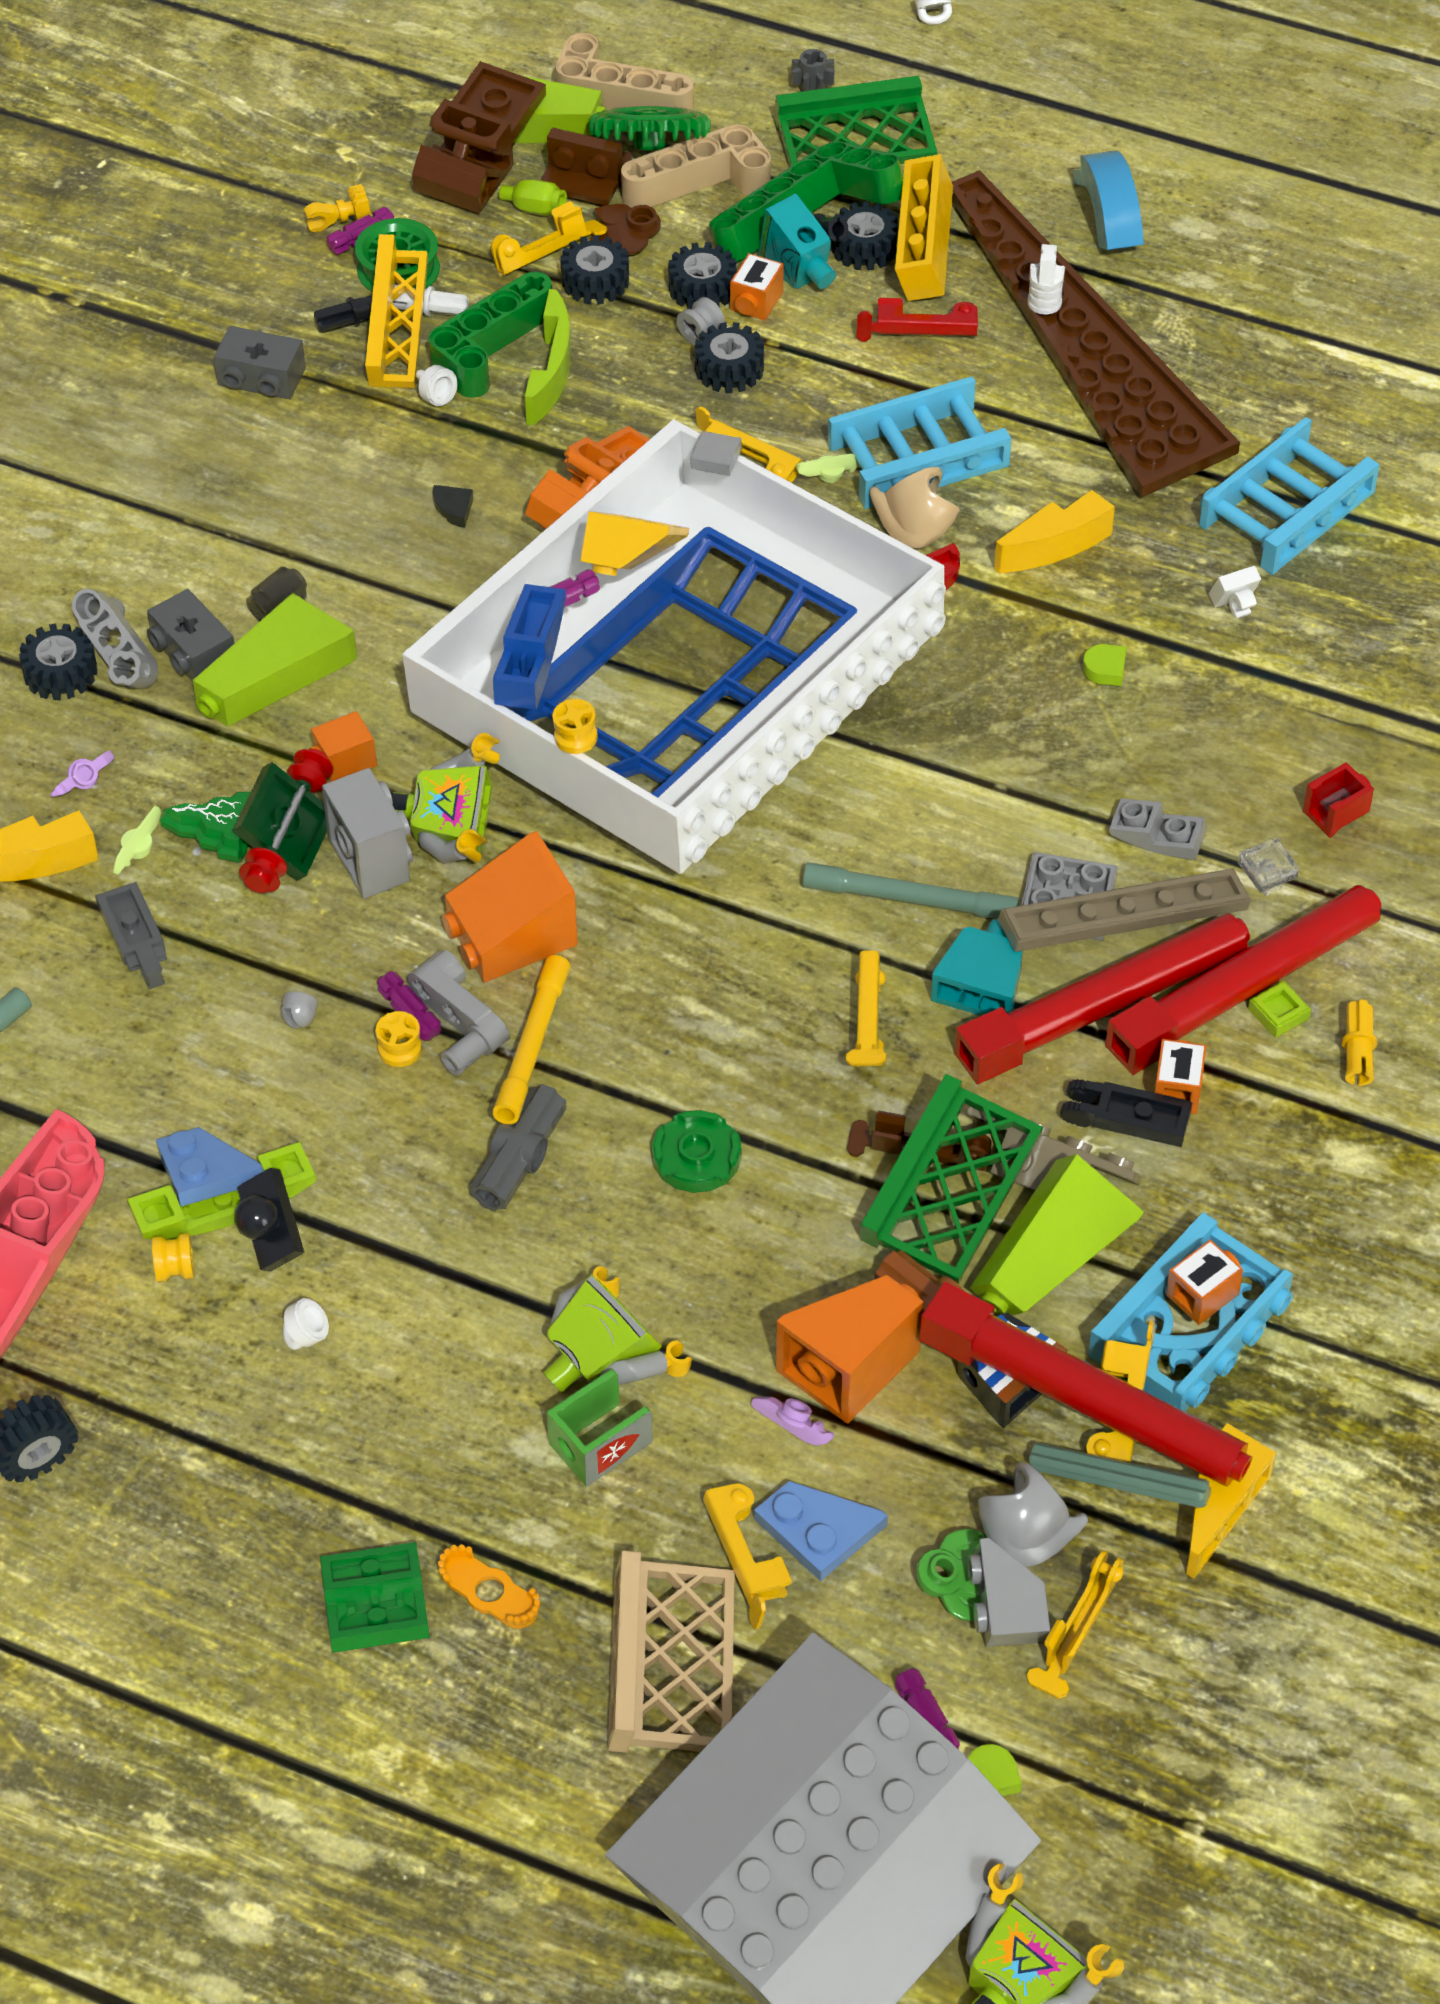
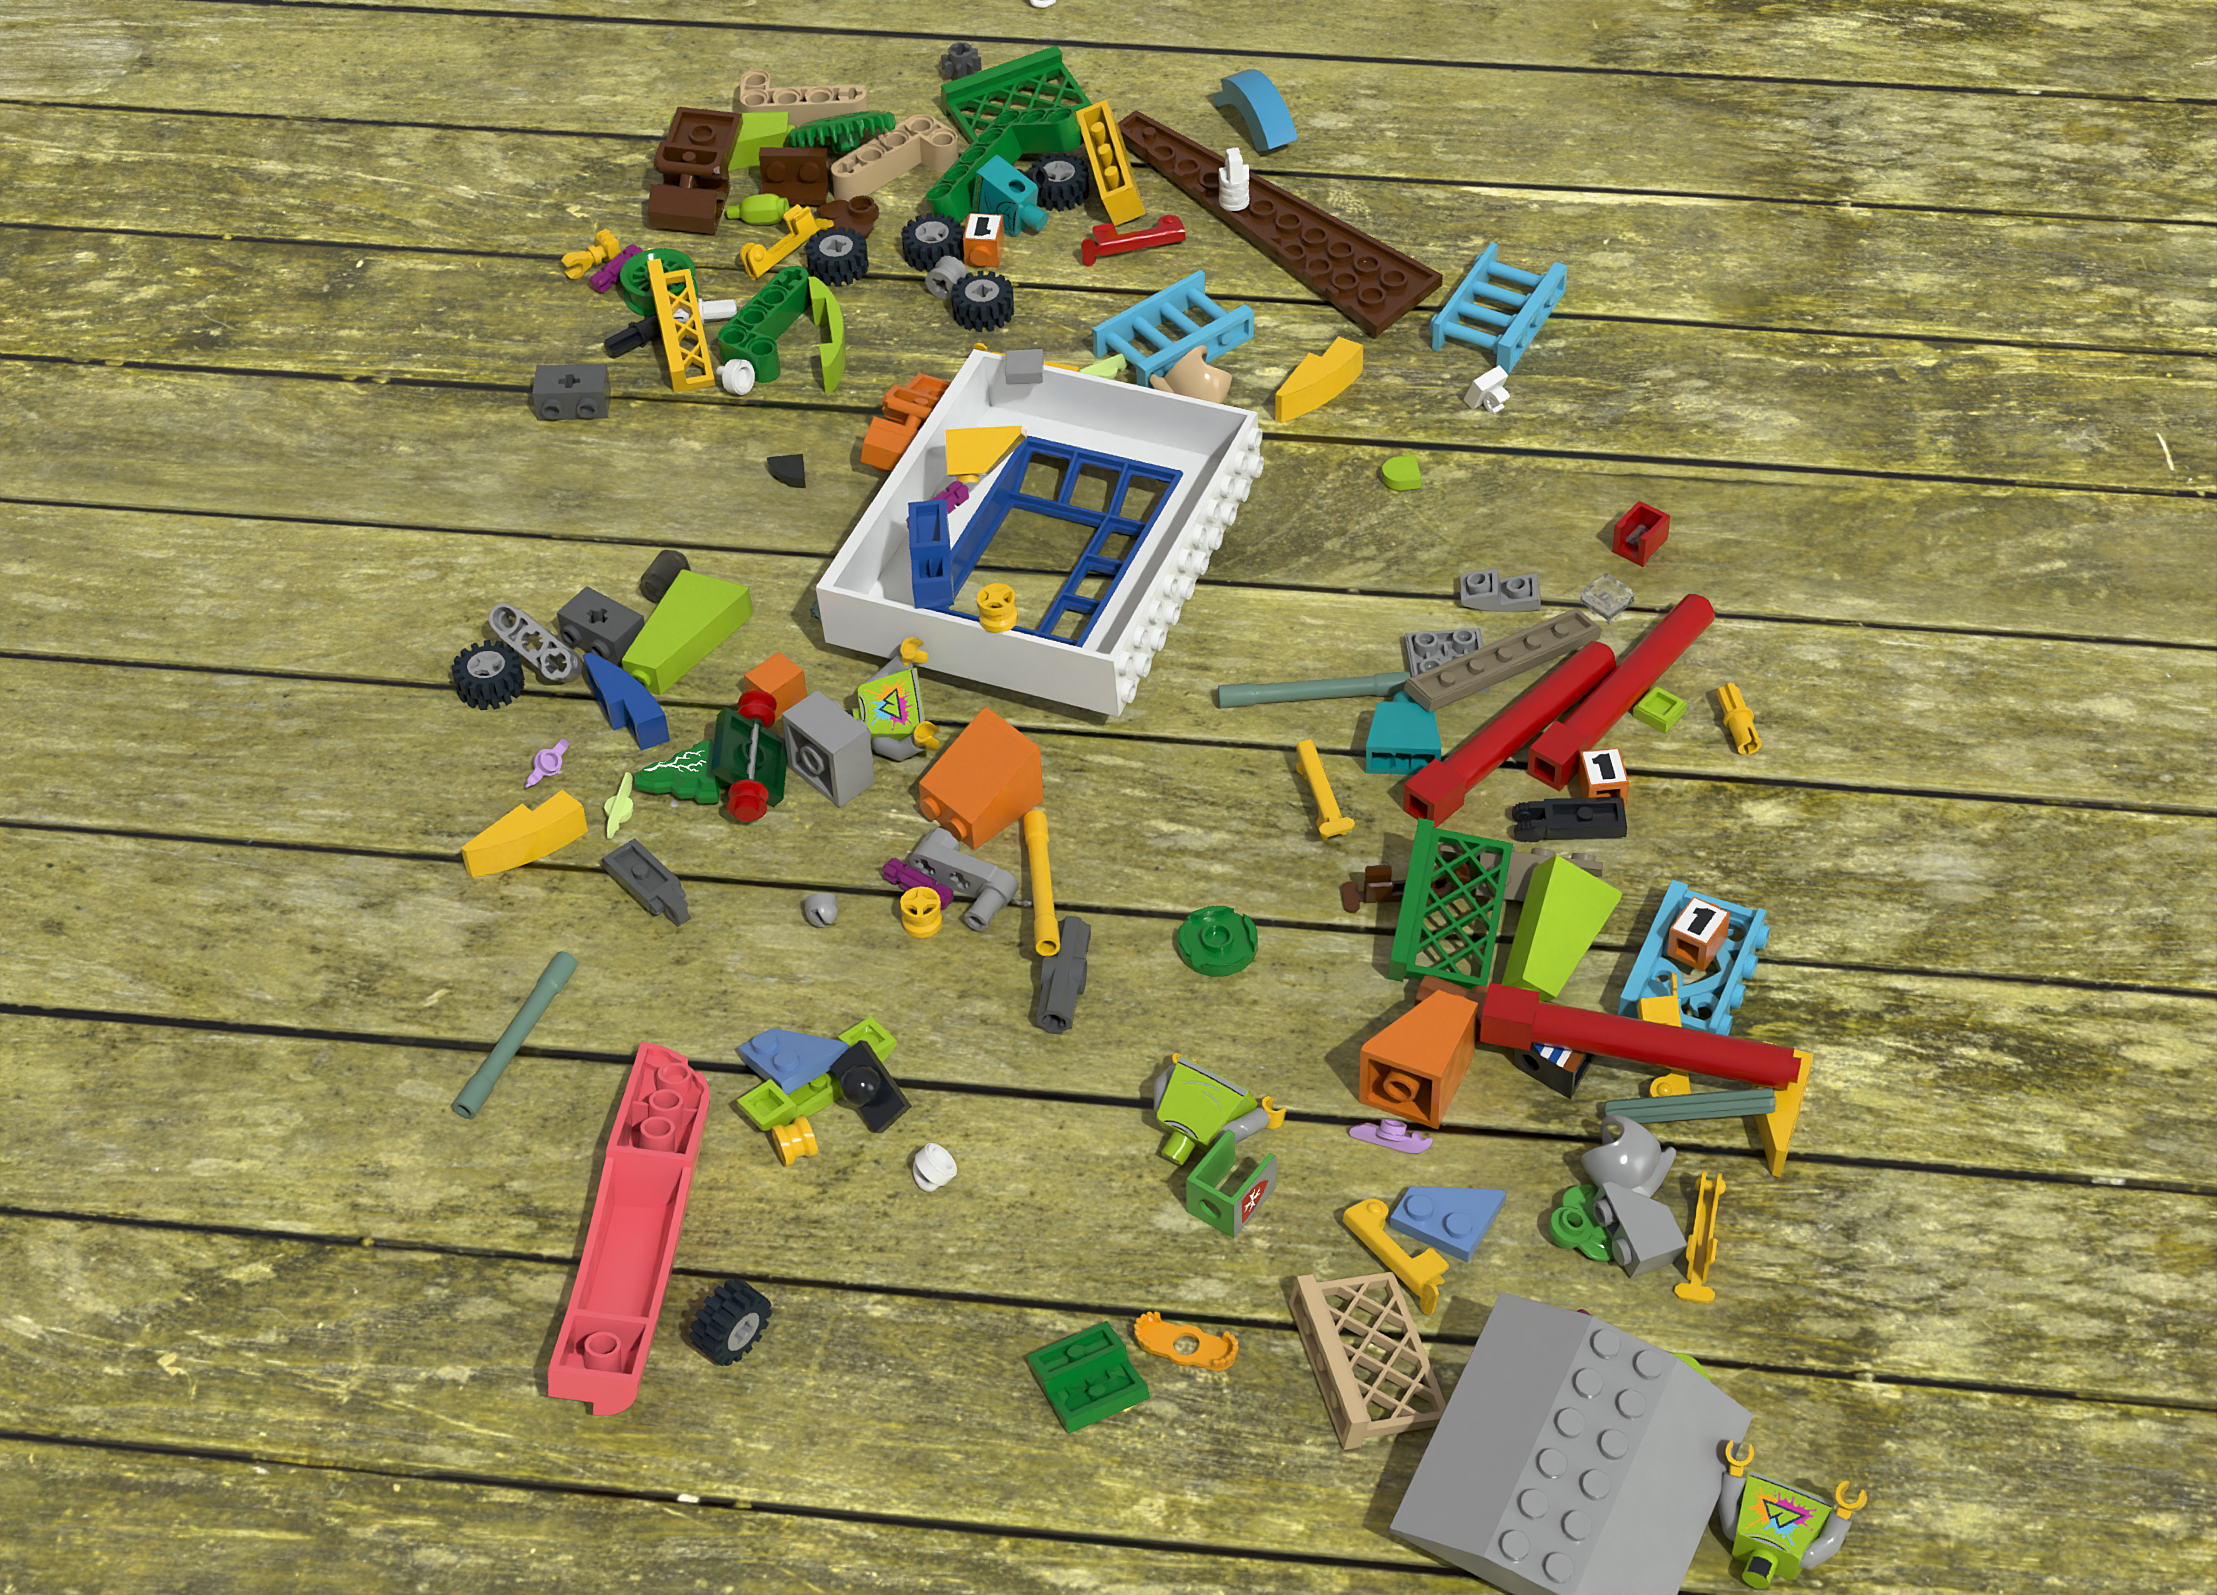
camera: 15 degrees left, 5 degrees down
none -> blue slope [583,652,670,751]

